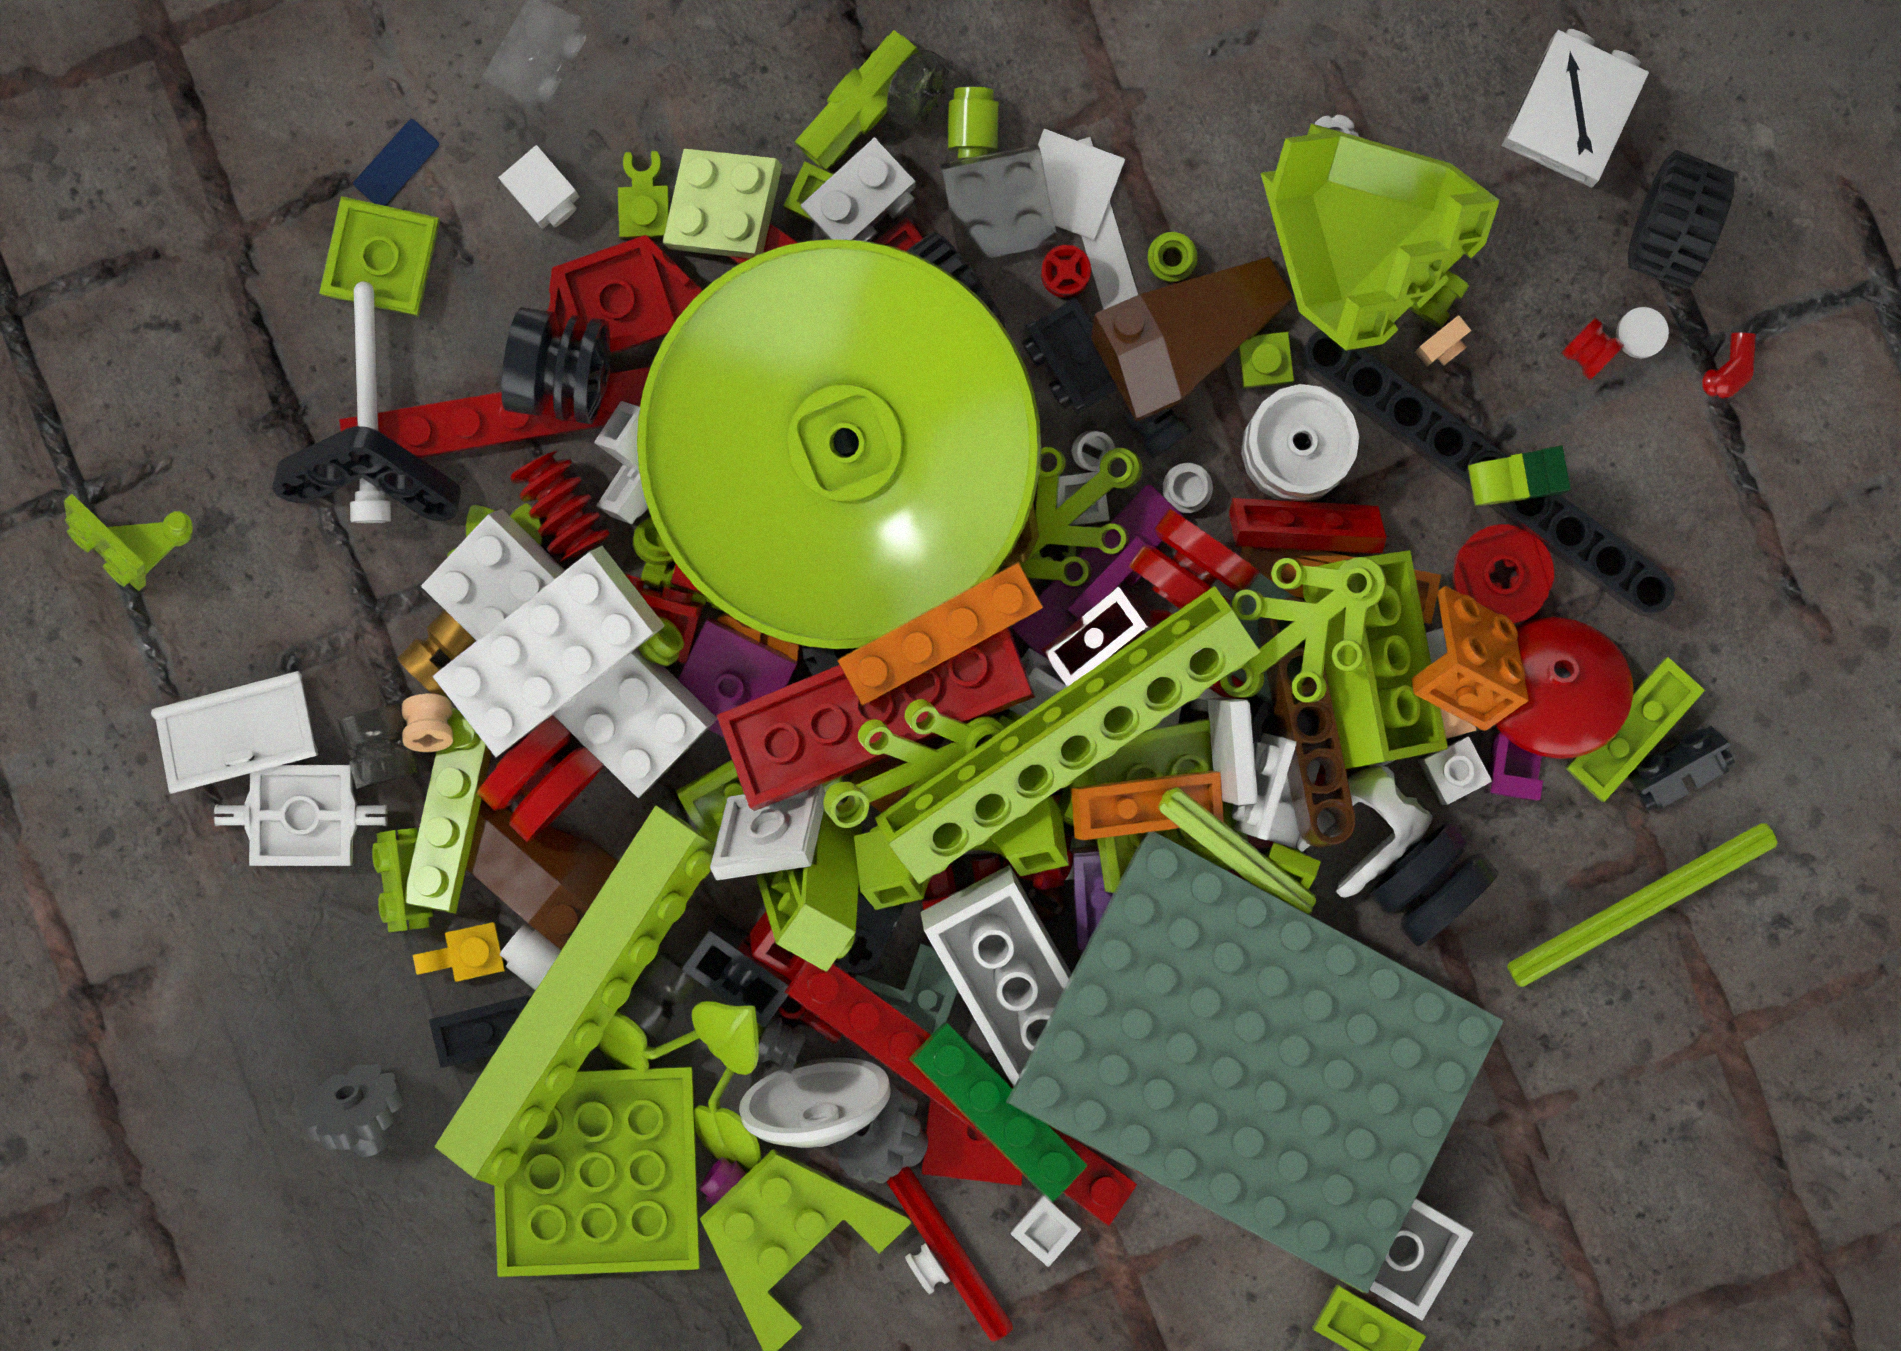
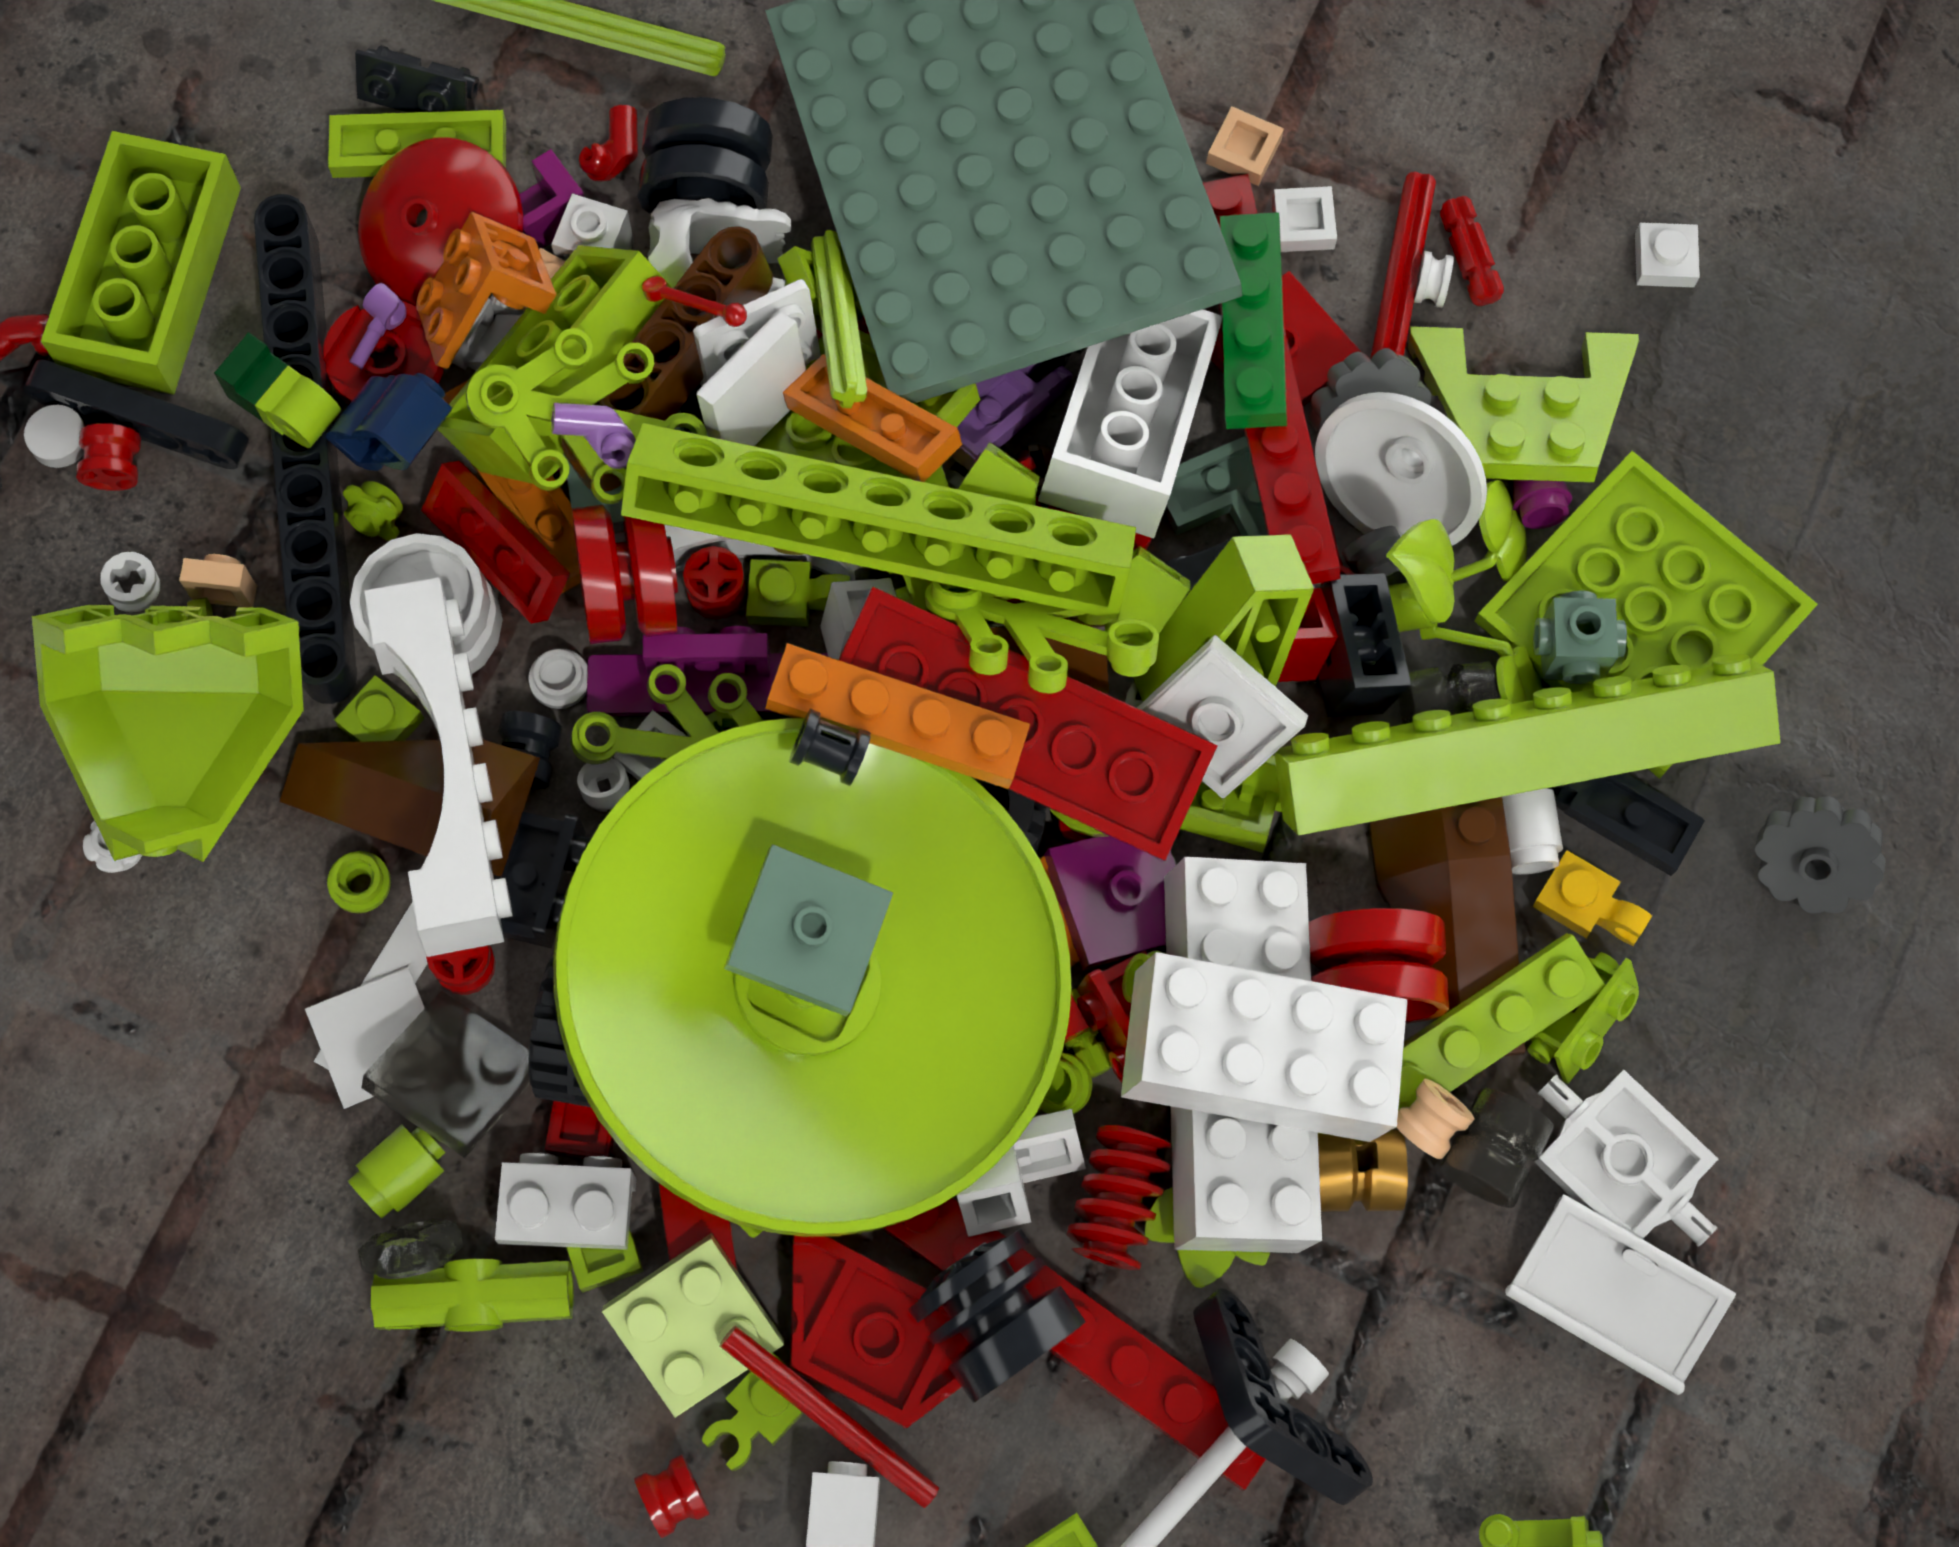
camera: 135 degrees left, 15 degrees down
brick [1041,587,1159,686] -> none
none -> black beam [23,360,249,469]
none -> lime brick [41,131,241,395]
none -> white bush [101,552,160,612]
none -> dark blue brick [326,373,452,471]
none -> lime plate [343,481,403,541]
none -> medium lavender hand [349,283,406,369]
none -> white arch [364,577,513,957]
none -> medium lavender arm [551,403,636,469]
none -> red arm [578,105,638,182]
none -> red wheel [634,1454,710,1538]
none -> red hinge [642,276,747,327]
none -> red bar [719,1325,939,1508]
none -> sand green plate [724,844,893,1016]
none -> black bush [789,708,871,786]
none -> light nougat plate [1206,106,1284,186]
none -> red axle [1440,196,1504,307]
none -> sand green brick [1533,591,1627,684]

